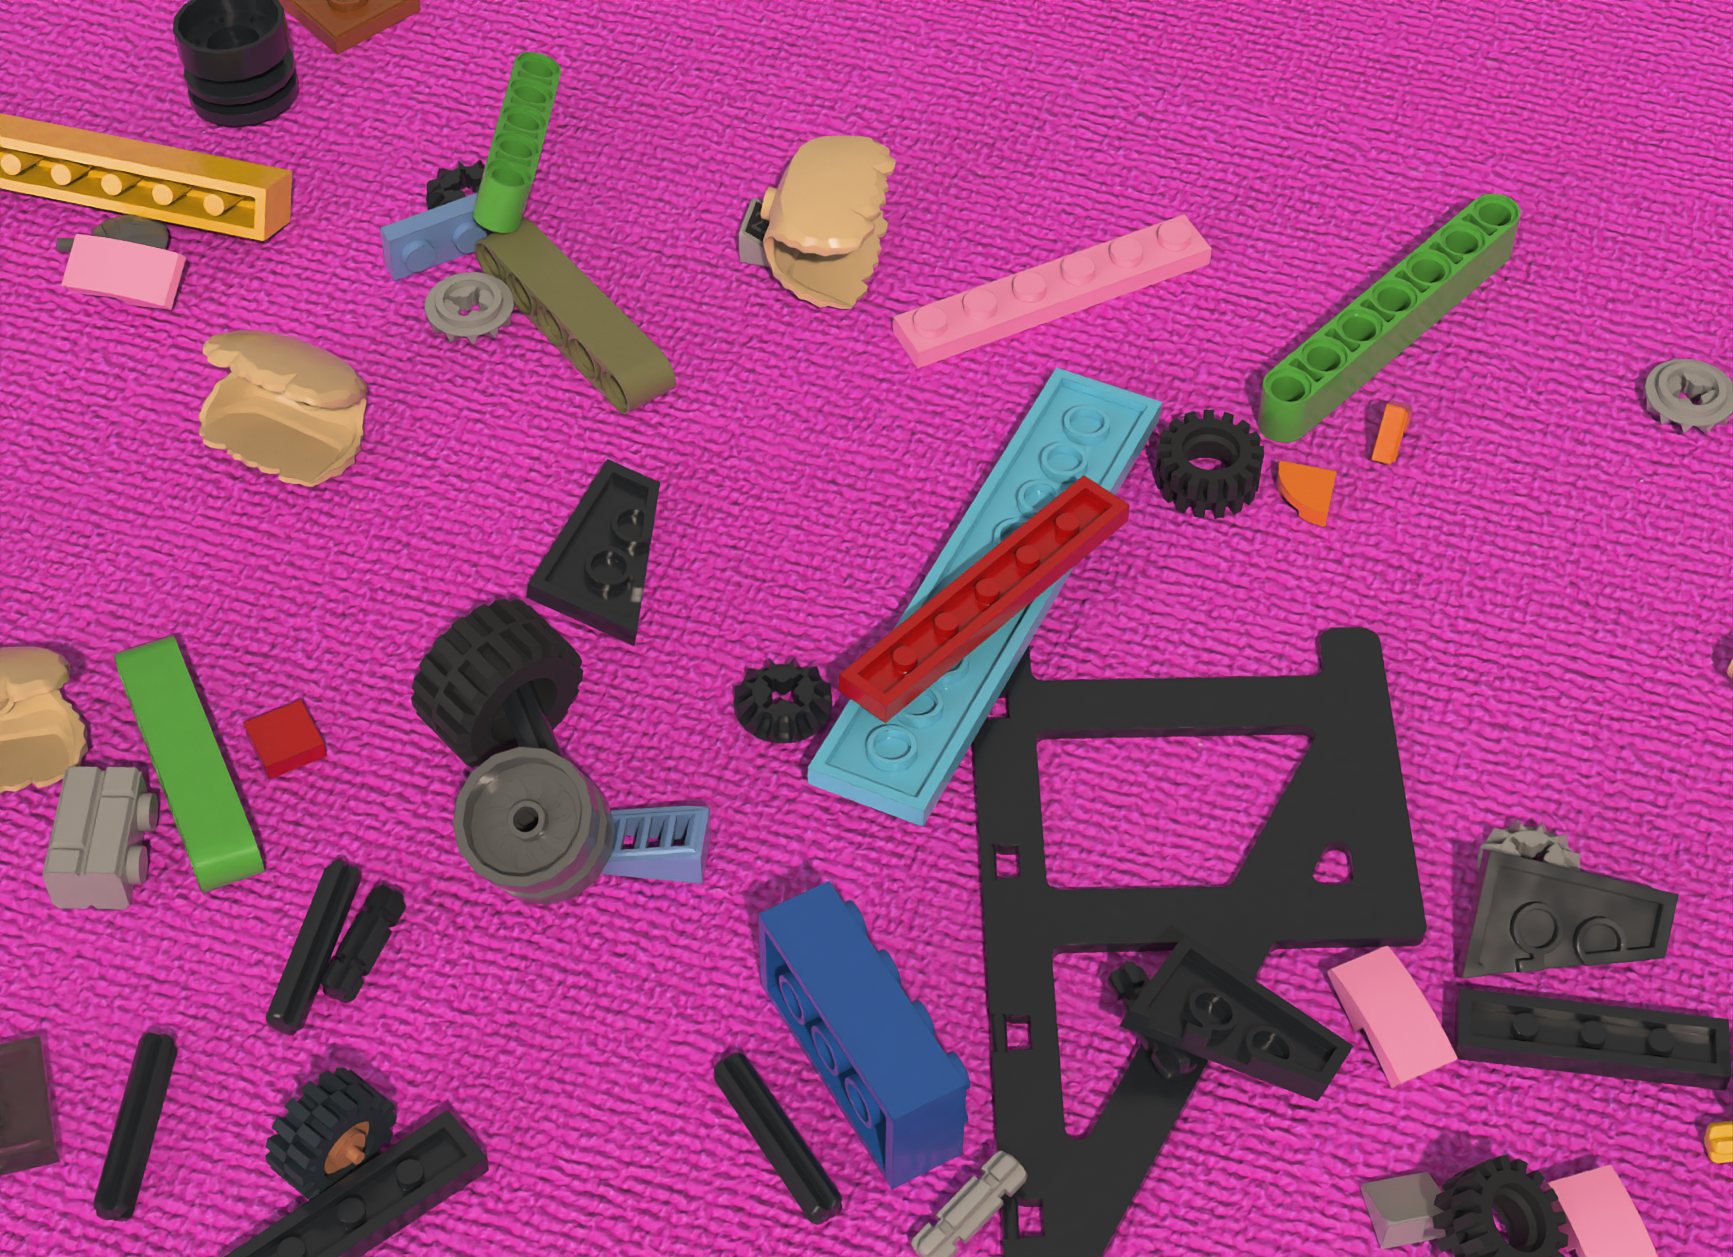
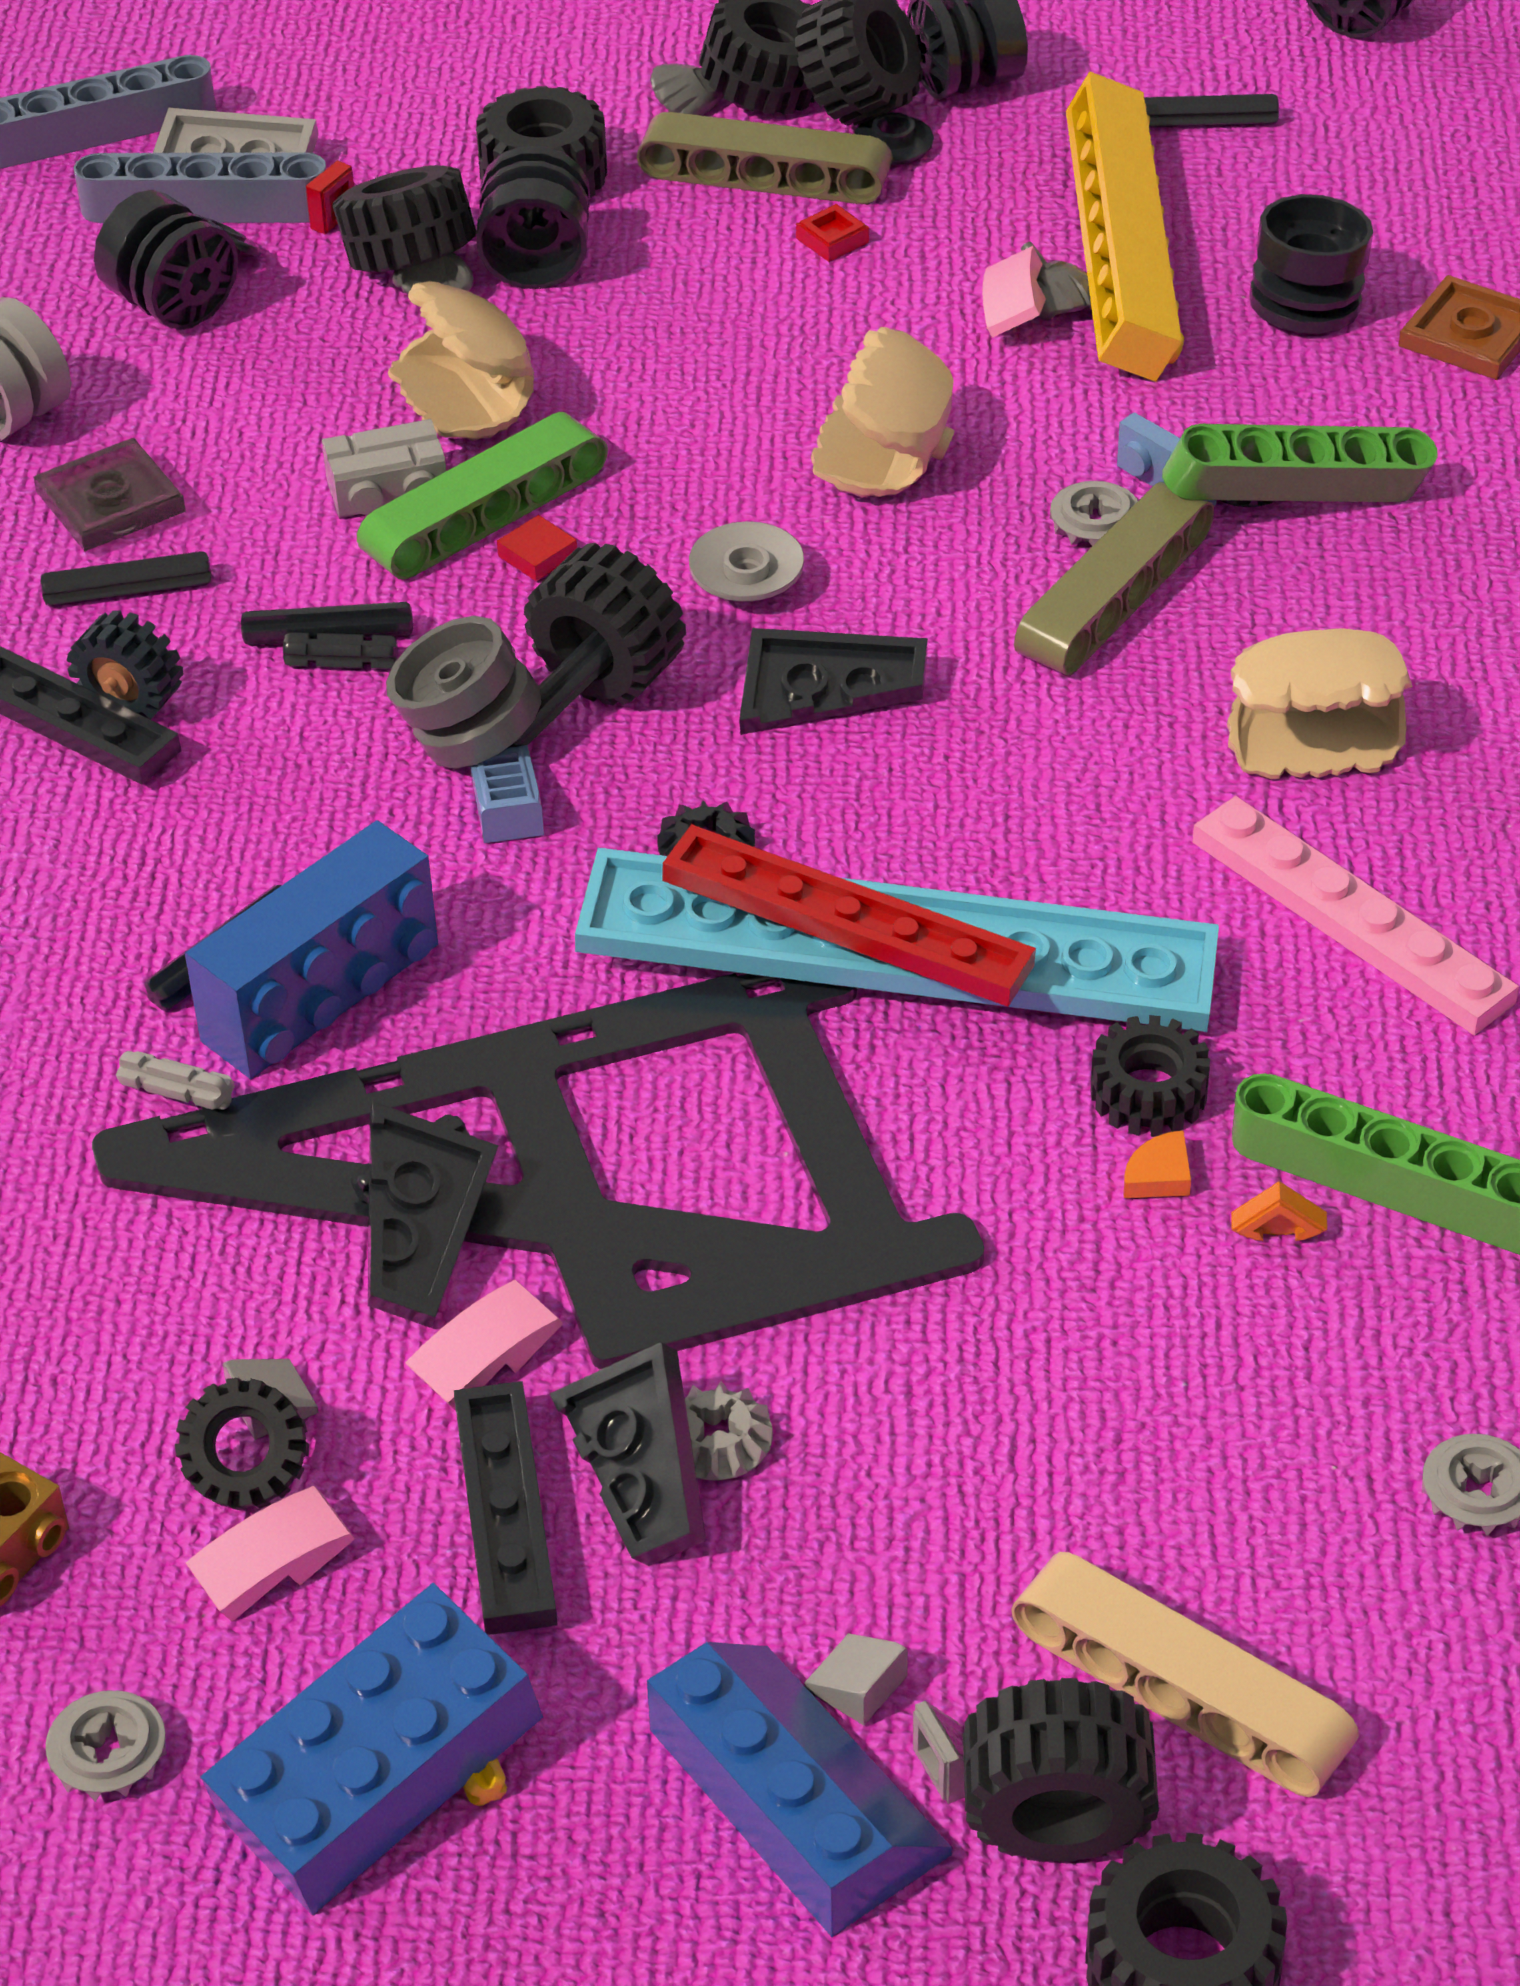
camera: 75 degrees right, 5 degrees down
none -> light grey dish [689,521,804,601]

